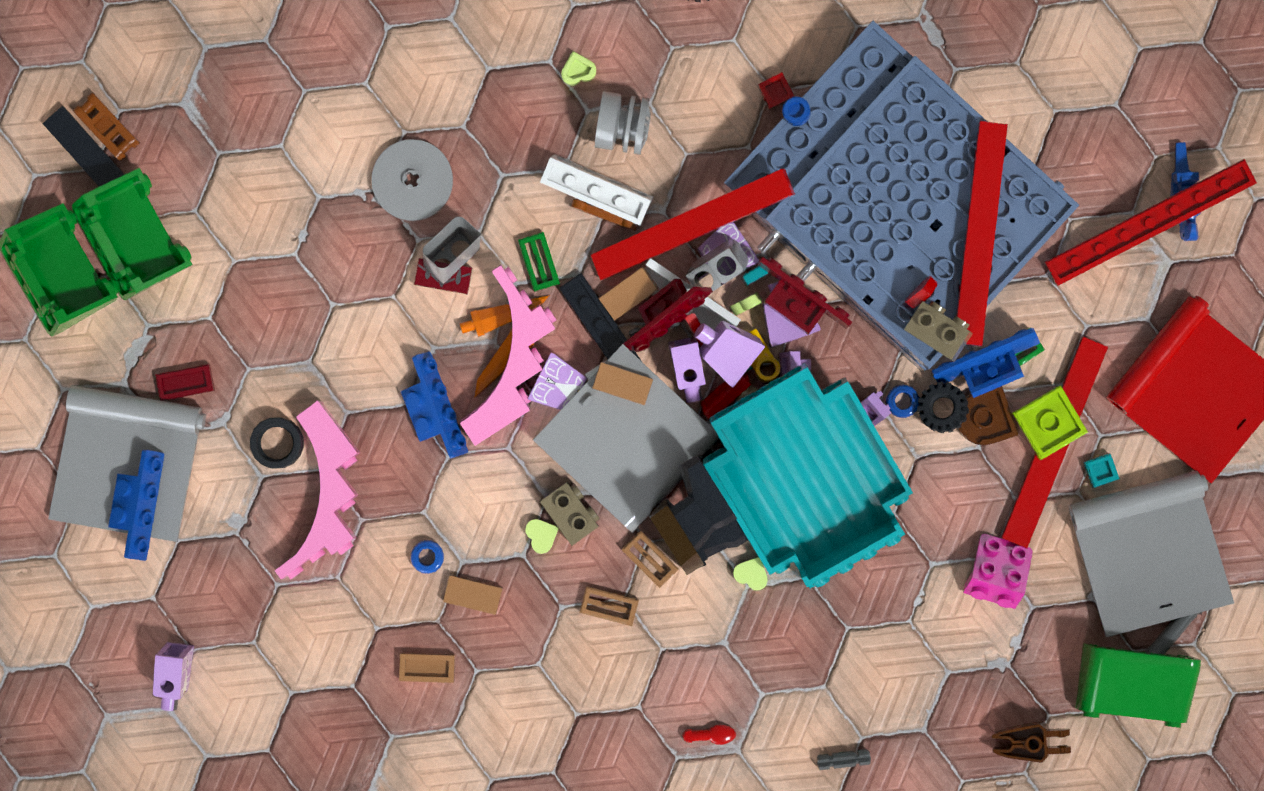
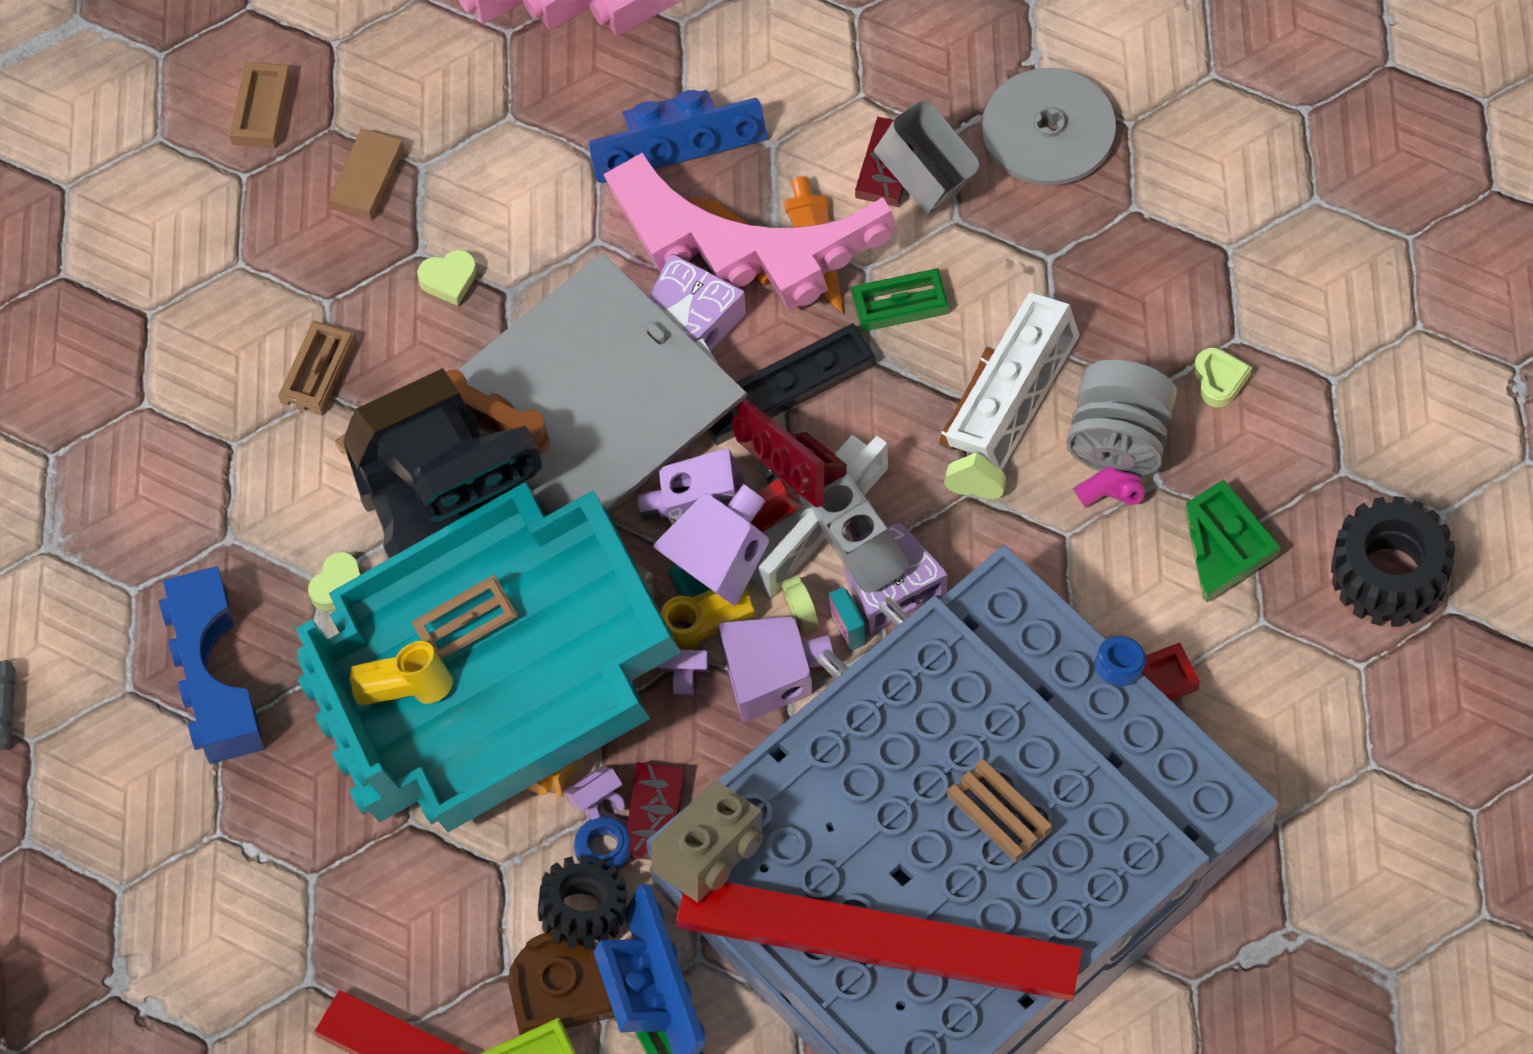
camera: 95 degrees right, 25 degrees down
blue piece [410,540,444,574] -> none
dark tan brick [540,482,600,546] -> none
red tile [591,169,795,280] -> none
medium nougat tile [592,362,653,406] -> none
medium nougat tile [599,266,659,321] -> none
red piece [682,724,736,745] -> none
red tile [700,373,751,419] -> none
dark red bracket [757,257,852,335] -> none
red tile [905,275,937,308] -> none
dark pink bracket [963,534,1033,609] -> none
none -> blue arch [159,566,265,765]
none -> yellow piece [349,641,453,706]
none -> medium nougat tile [412,574,519,659]
none -> dark orange plate [446,369,550,454]
none -> dark red tile [627,762,685,860]
none -> yellowish green tile [944,452,1007,499]
none -> medium nougat tile [947,759,1052,863]
none -> dark pink arm [1073,467,1145,507]
none -> green wing [1185,479,1280,602]

